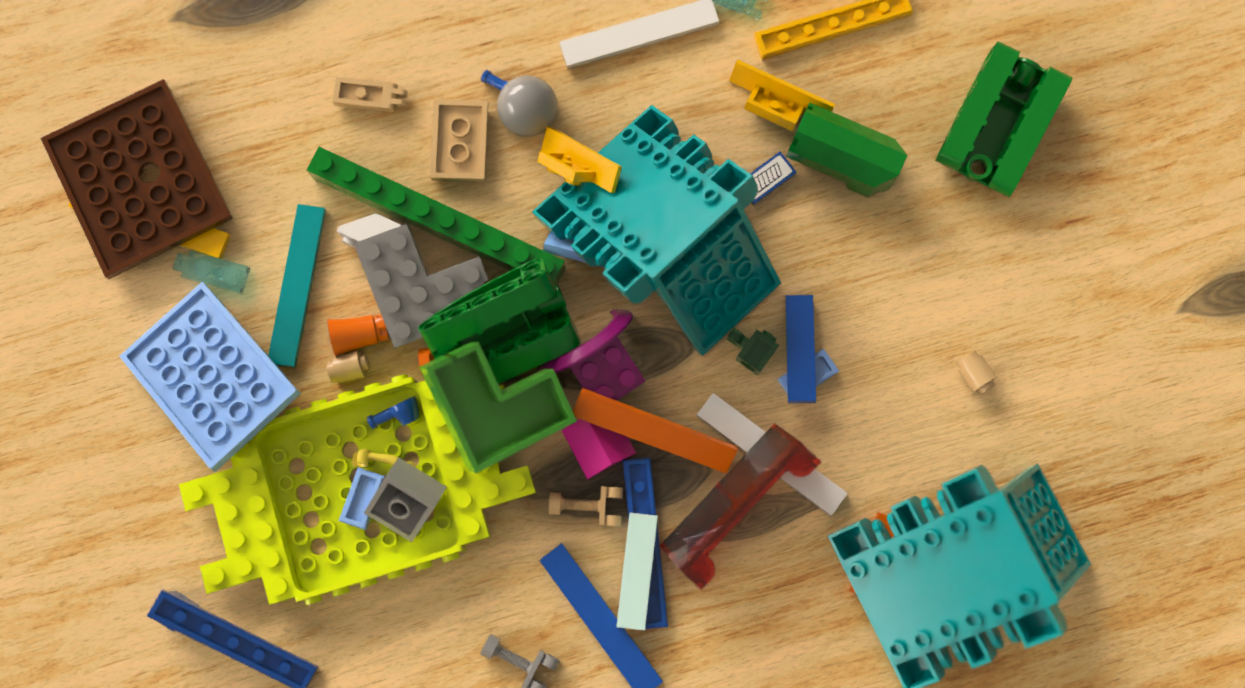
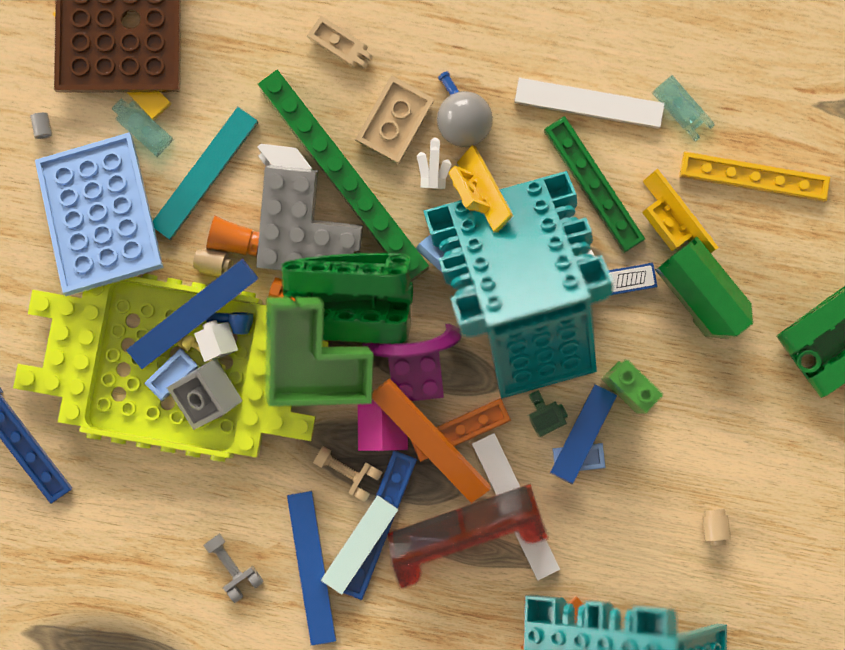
camera: 25 degrees right, 5 degrees up
none -> light grey hinge [30,112,52,139]
none -> blue tile [126,258,259,369]
none -> white brick [194,320,238,362]
none -> orange tile [410,398,511,462]
none -> white rock [417,138,452,189]
none -> green tile [544,116,645,253]
none -> bright green panel [601,360,663,414]

